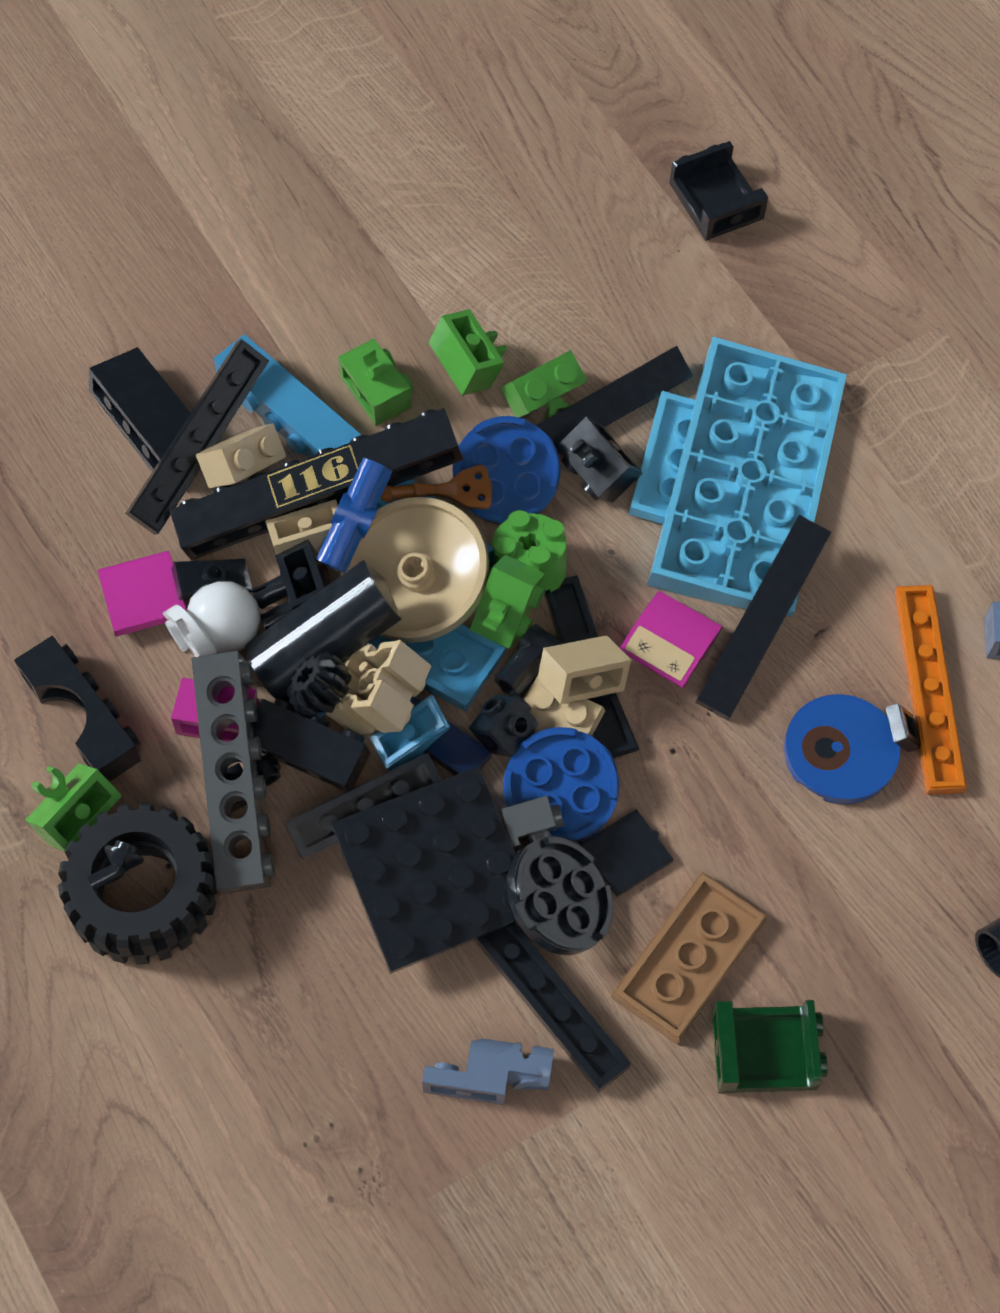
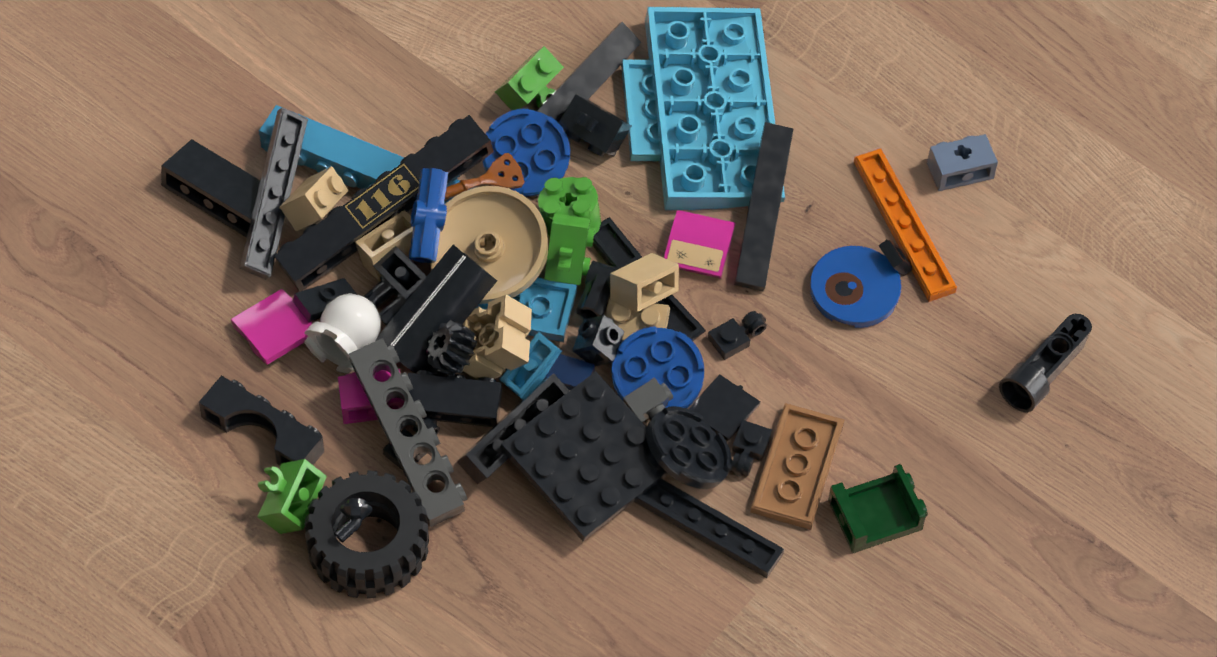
camera: 20 degrees left, 5 degrees down
bright green brick [338,339,413,426] -> none
sand blue plate [422,1039,554,1105] -> none
bright green brick [428,309,507,396] -> none
none -> black plate [707,311,767,360]
none -> black plate [731,420,772,477]

